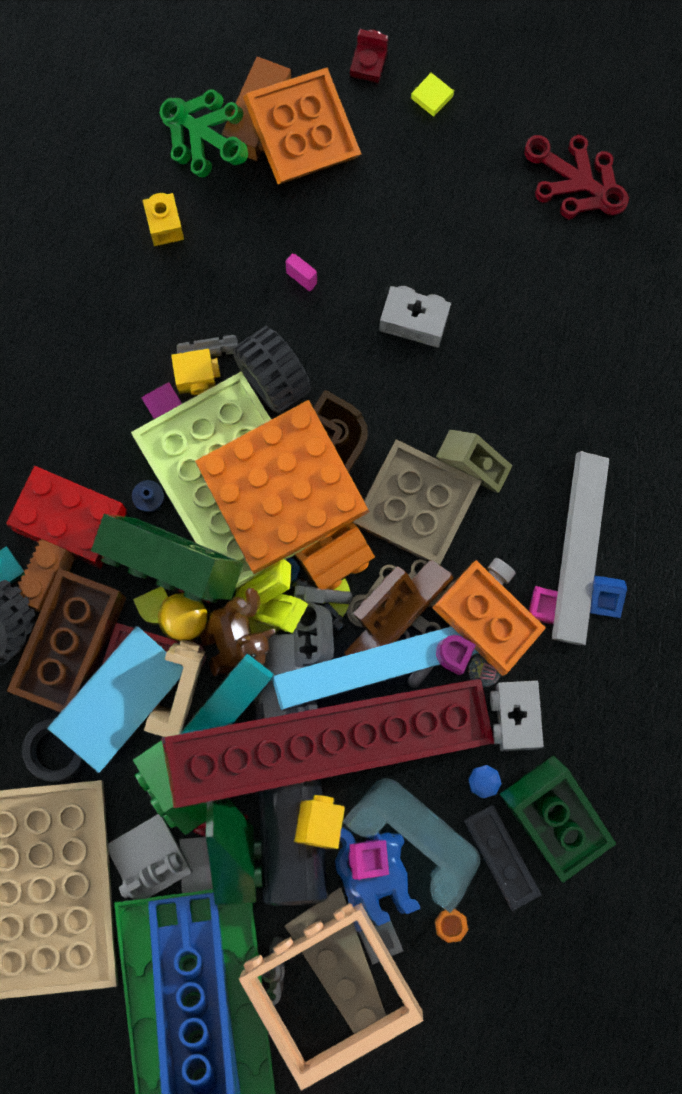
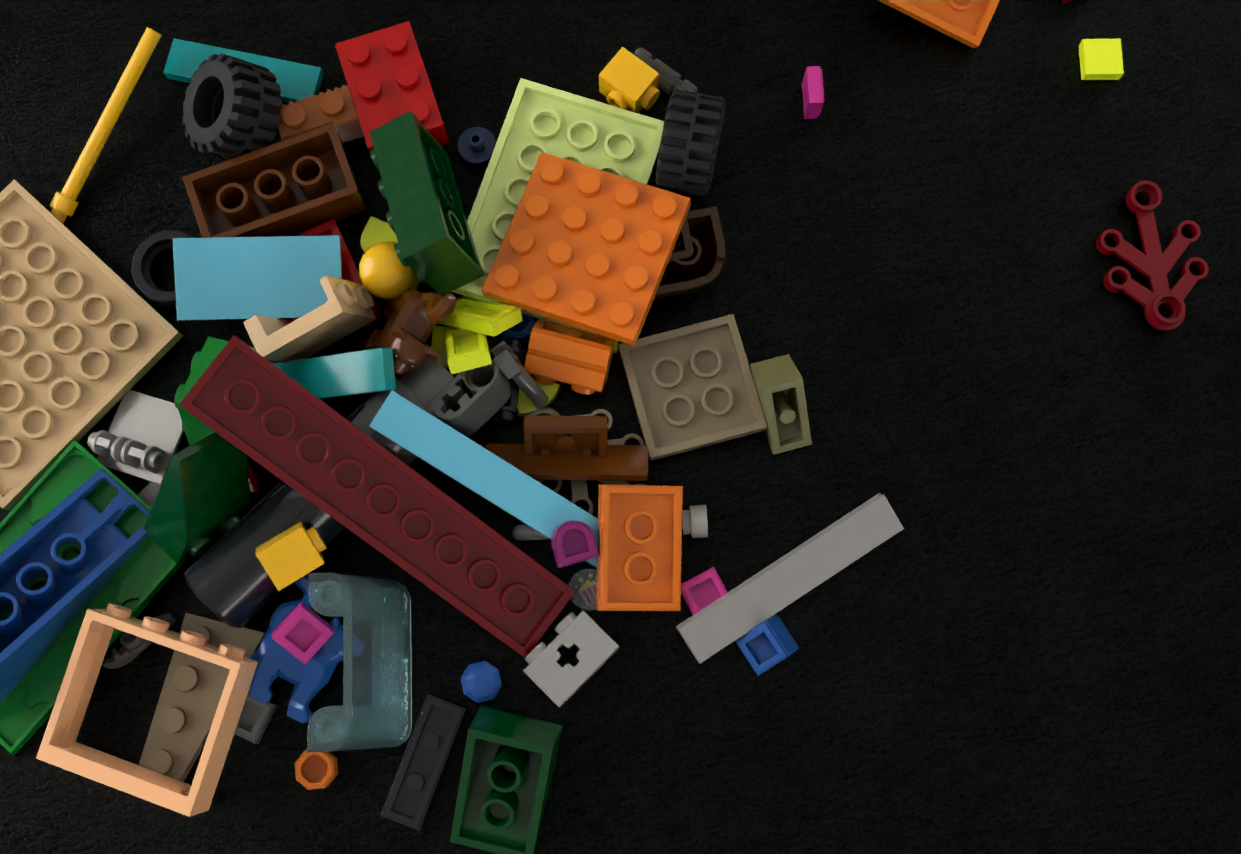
camera: 50 degrees right, 0 degrees up
magenta tile [142,382,182,419] -> none
light grey brick [379,286,451,348] -> none

